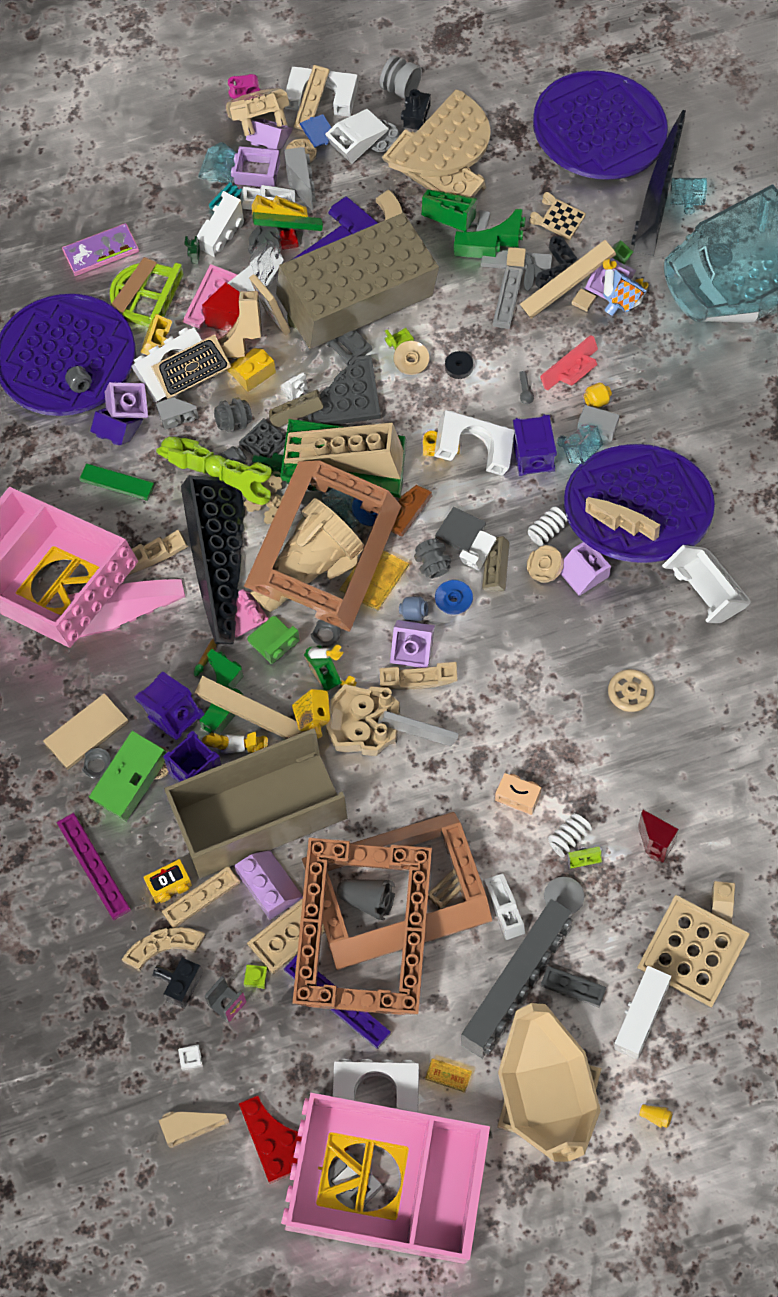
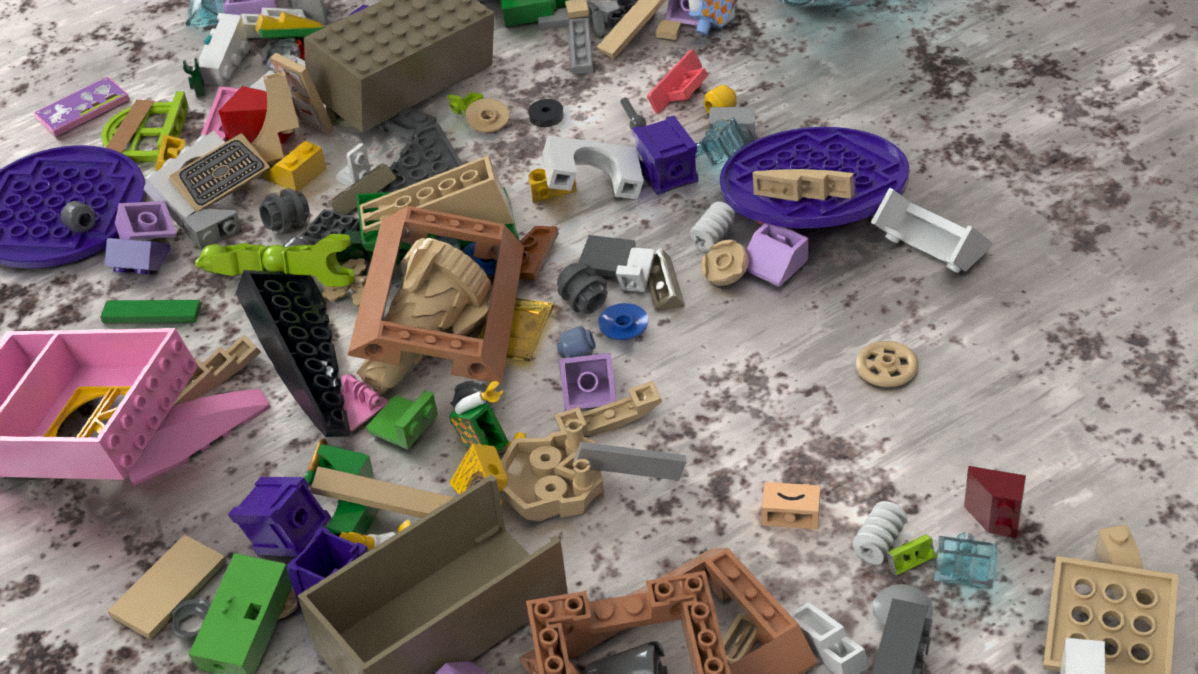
camera: 15 degrees left, 20 degrees down
none -> clear light blue brick [934,532,998,589]

